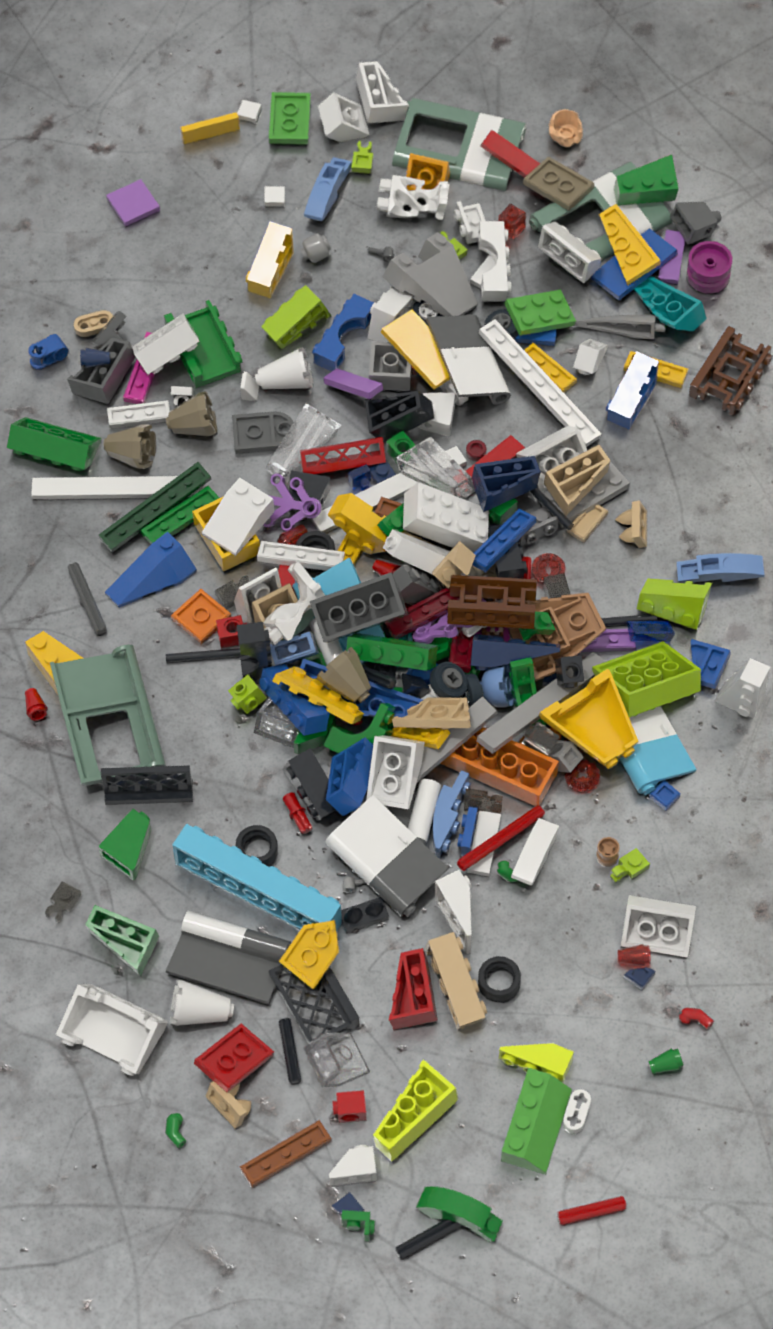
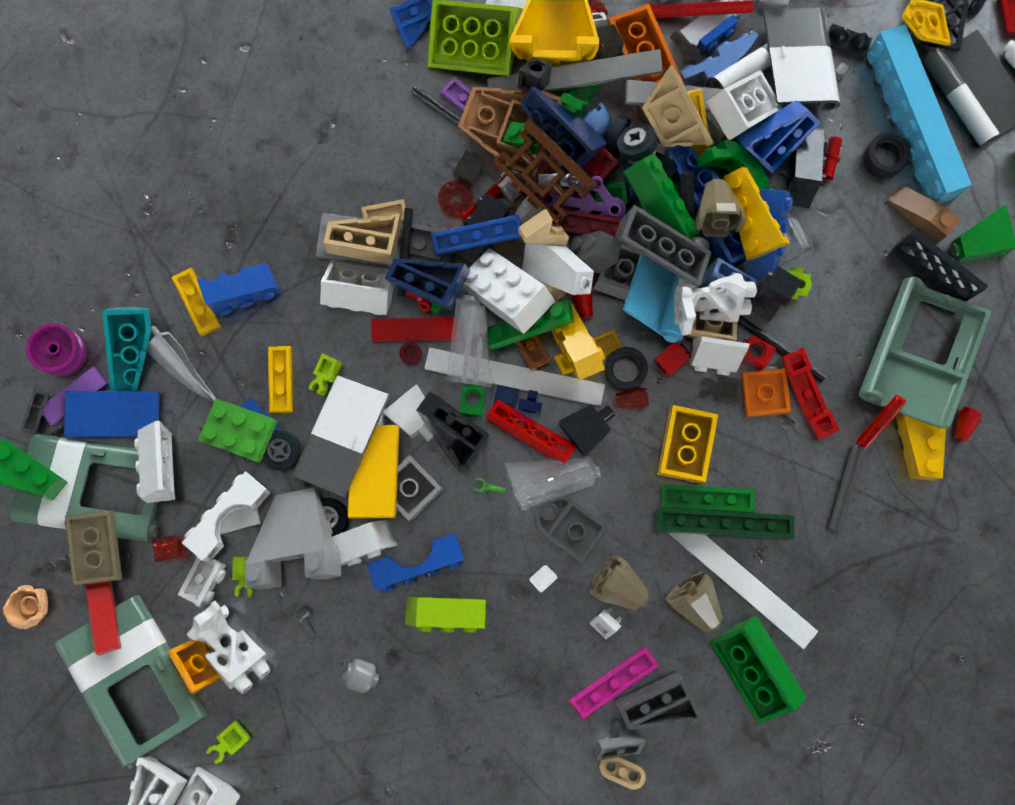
camera: 140 degrees left, 20 degrees up
blue piece [28,334,69,370] -> none
dark blue cone [80,347,110,368] -> none
blue wedge [105,532,197,607] -> none
white tile [107,400,170,429] -> none
white slope [132,313,199,374] -> none
green panel [164,300,243,388] -> none
white slope [202,478,274,556] -> none
wedge [246,222,294,298] -> none
white cone [255,348,313,389] -> none
white tile [257,541,345,571] -> none
medium lavender plant [263,473,322,532] -> none
white tile [265,186,285,207] -> none
medium blue slope [304,157,352,221] -> none
medium lavender tile [323,368,383,399] -> none
white plate [479,320,601,447] -> none
white slope [573,339,608,375] -> none
yellow wing [599,204,661,286] -> none
tan tile [615,500,647,548] -> none
clear blue slope [627,621,675,641] -> none
lime wedge [636,578,712,630] -> none
medium blue slope [676,553,765,584] -> none
reddish brown fence [689,326,773,416] -> none
none -> lime plate [309,353,343,396]
none -> bright green hand [473,478,506,494]
none -> red slope [782,348,840,440]
none -> red axle [856,395,906,449]
none -> medium nougat slope [887,185,961,244]

